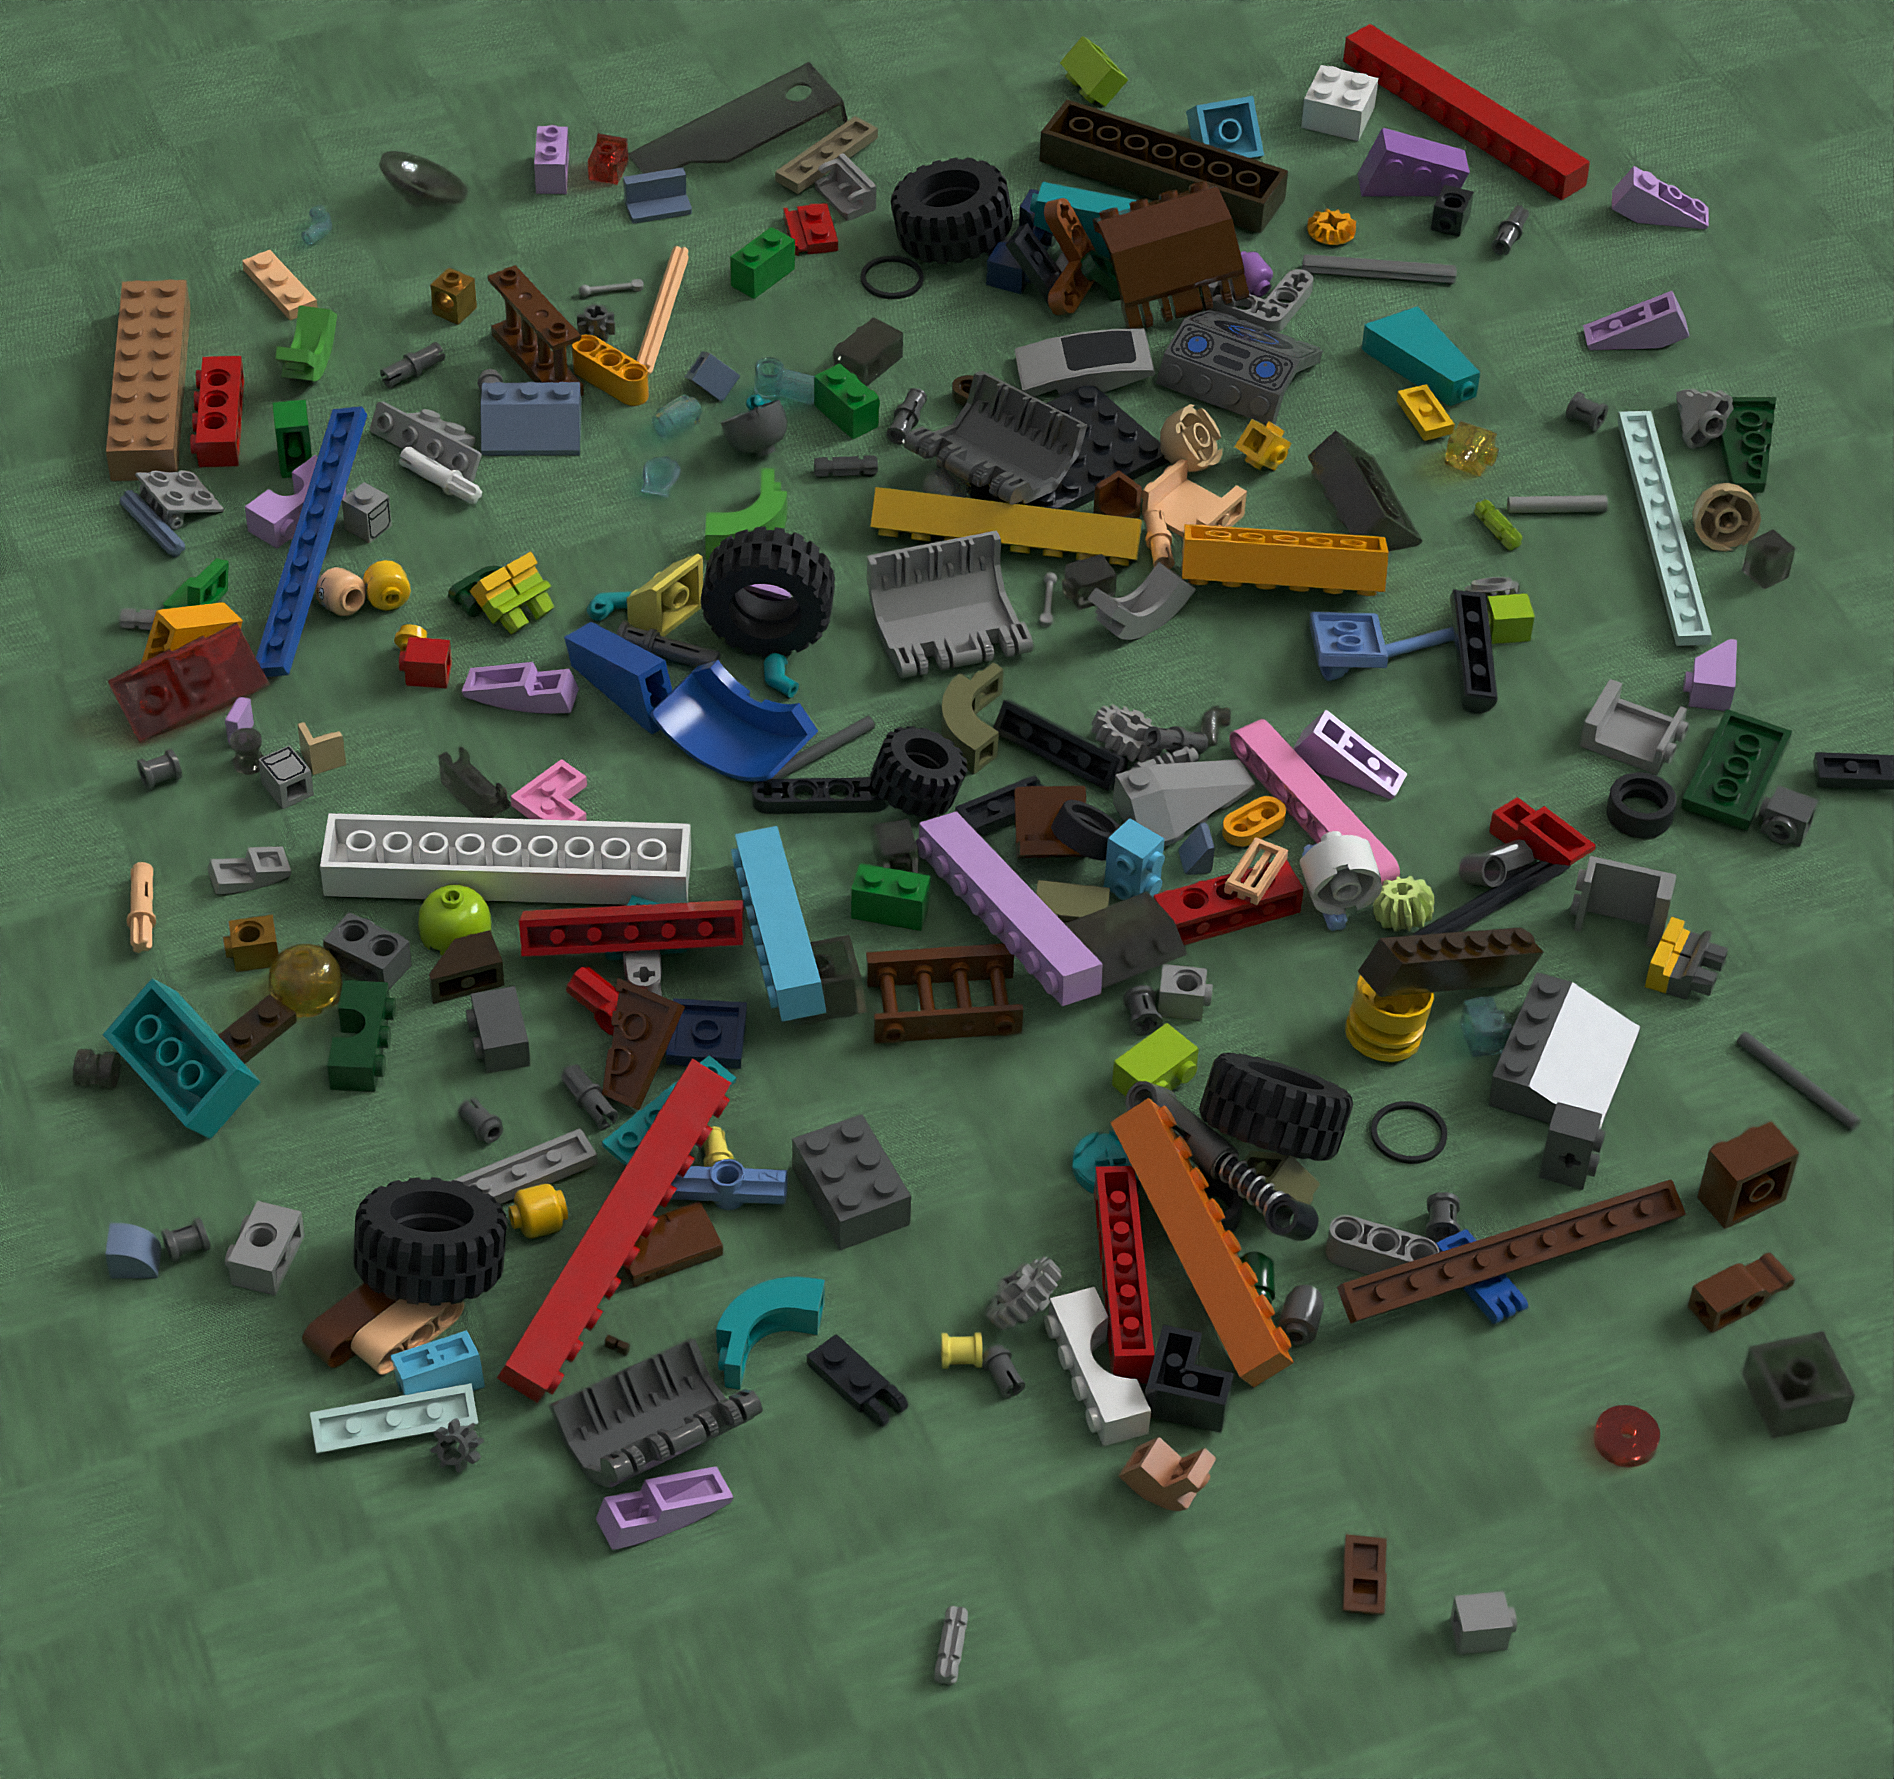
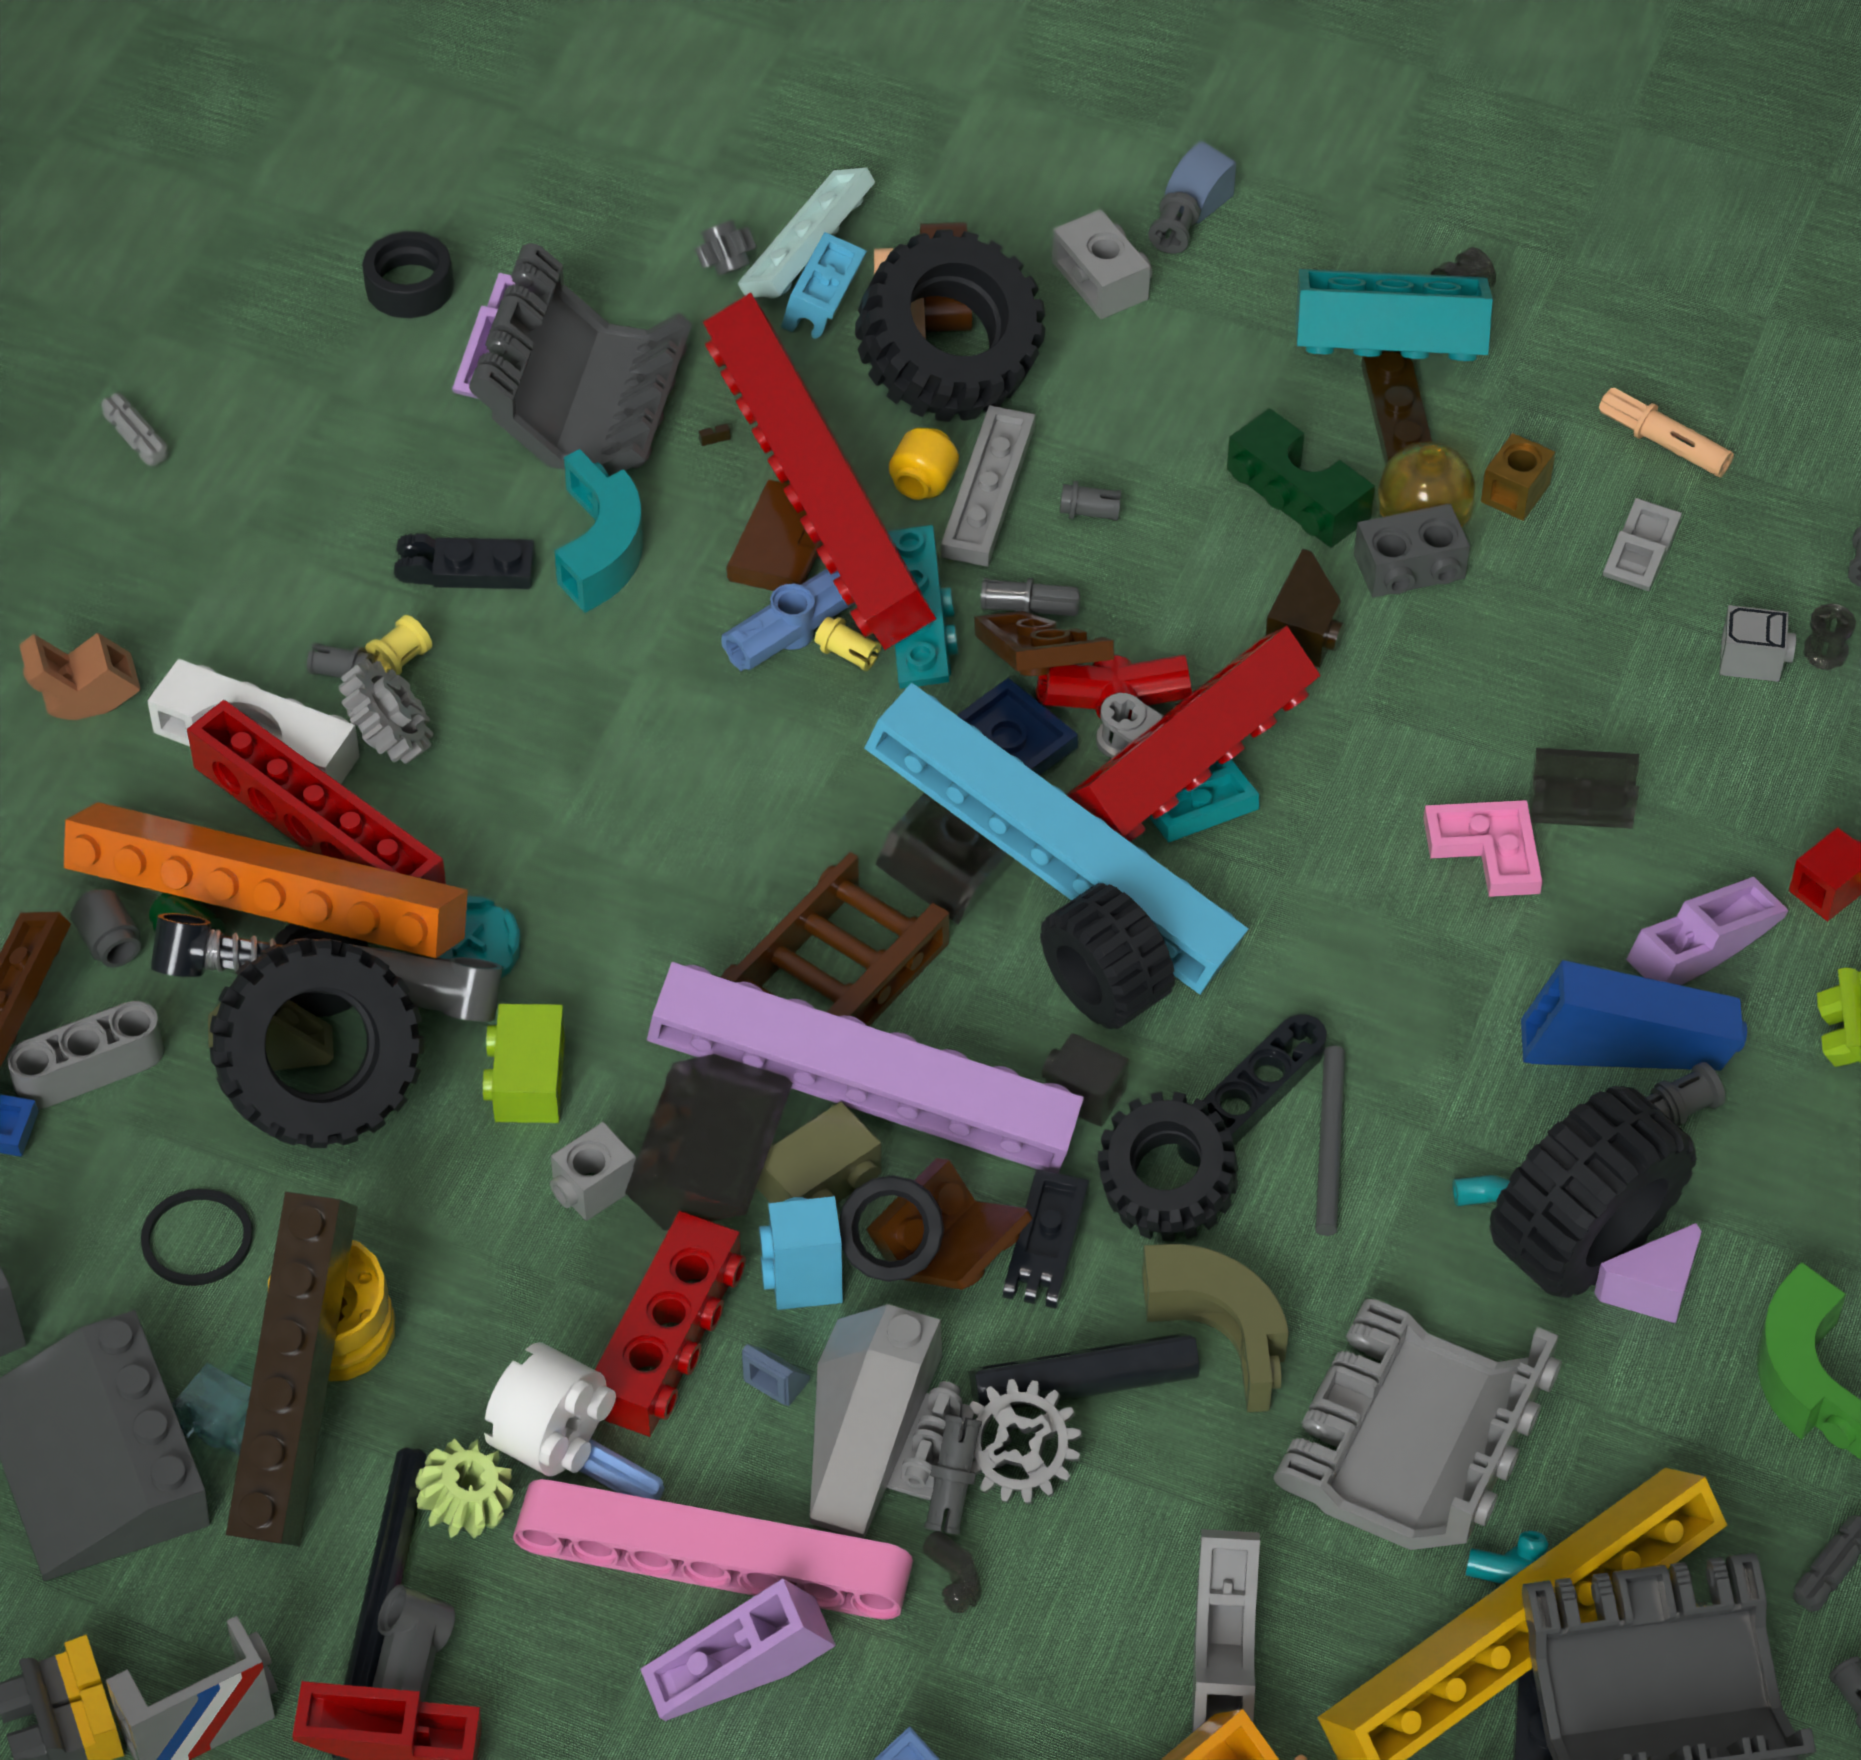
camera: 135 degrees right, 5 degrees up
tan panel [297,722,346,775] -> none
white brick [320,813,691,905] -> none
lime cylinder [418,884,491,956] -> none
dark grey brick [466,986,531,1074] -> none
teal arm [587,591,631,620] -> none
light yellow slope [627,553,703,636] -> none
blue panel [650,660,818,782] -> none
dark grey brick [792,1114,911,1250] -> none
green brick [851,863,930,931] -> none
light grey hinge [1040,572,1057,627] -> none
clear smoke brick [1062,554,1117,610] -> none
dark grey bush [1123,985,1163,1035] -> none
black brick [1145,1324,1234,1433] -> none
light orange plate [1222,796,1286,847] -> none
light nougat tile [1224,837,1288,905] -> none
dark grey bush [1425,1192,1460,1242] -> none
none -> black tyre [362,231,454,319]
none -> black tyre [1040,883,1175,1029]

